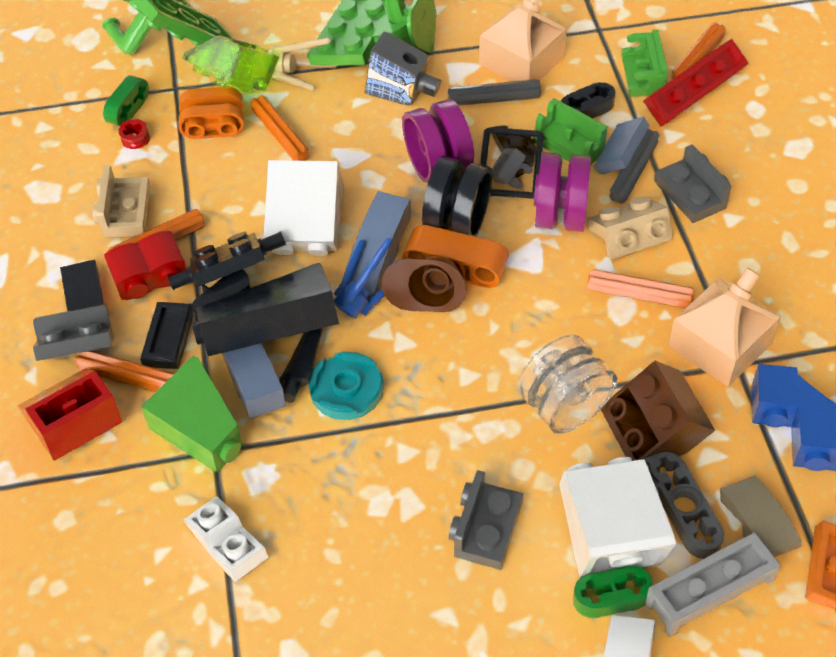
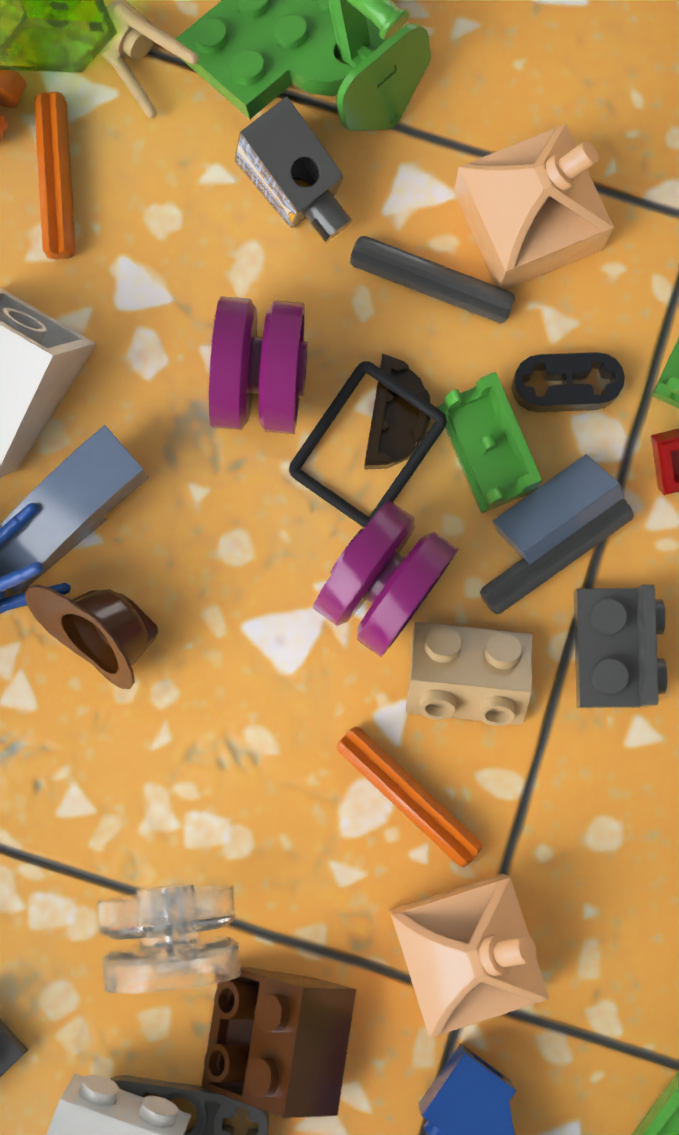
camera: 25 degrees right, 30 degrees up
orange beam [402,225,509,288] -> none
black wheel [422,155,492,237] -> none
dark grey tile [492,148,533,188] -> none

